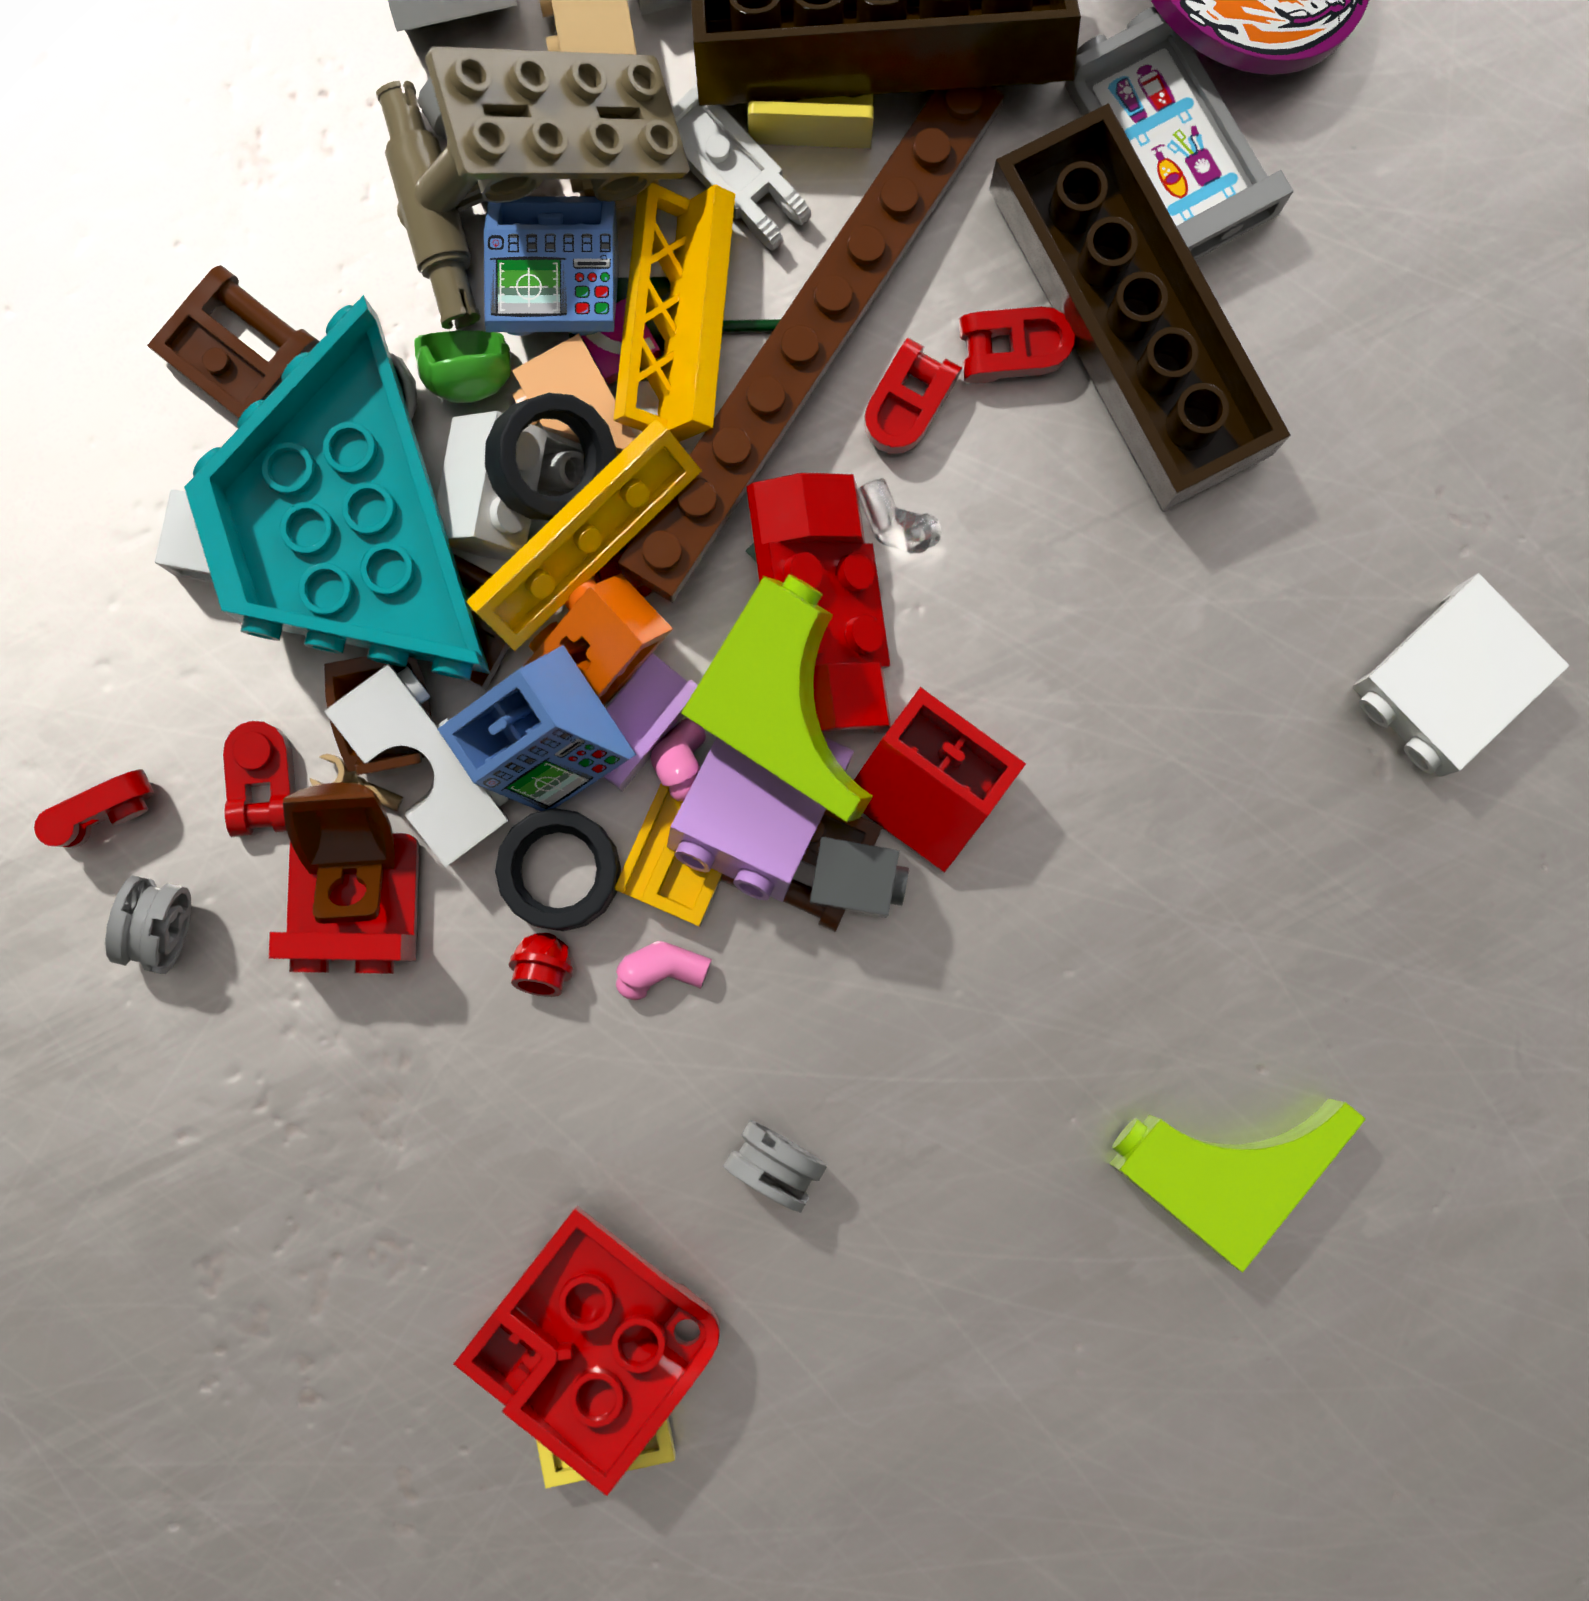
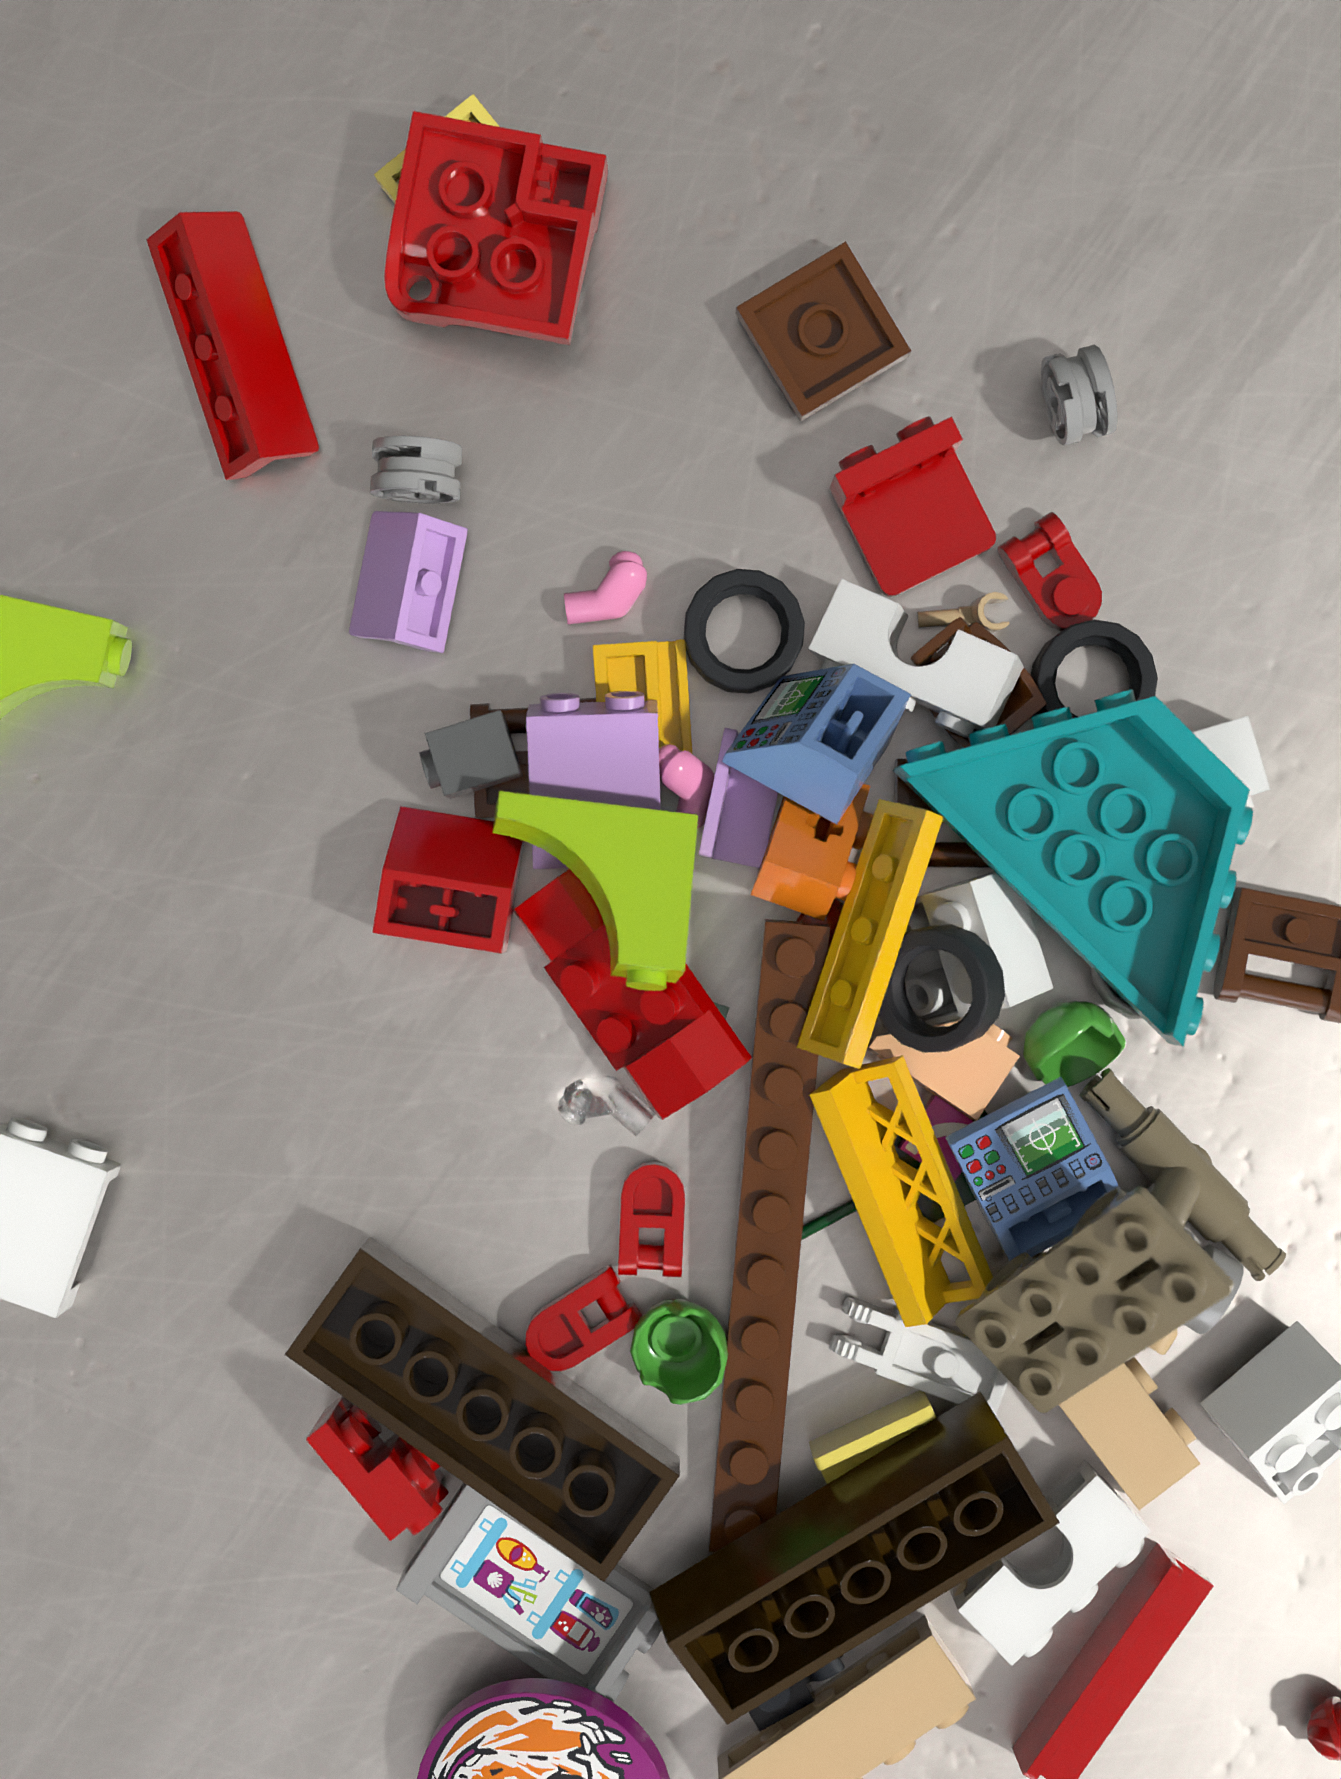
camera: 155 degrees right, 5 degrees up
red plate [34,769,155,848] -> none
reddish brown piece [283,782,395,924] -> none
red plate [509,933,573,997] -> none
none -> red panel [146,211,319,480]
none -> red plate [306,1396,449,1542]
none -> lavender panel [349,511,468,653]
none -> bright green hair [630,1299,728,1405]
none -> reddish brown plate [735,241,911,422]
none -> black tyre [1031,619,1158,718]

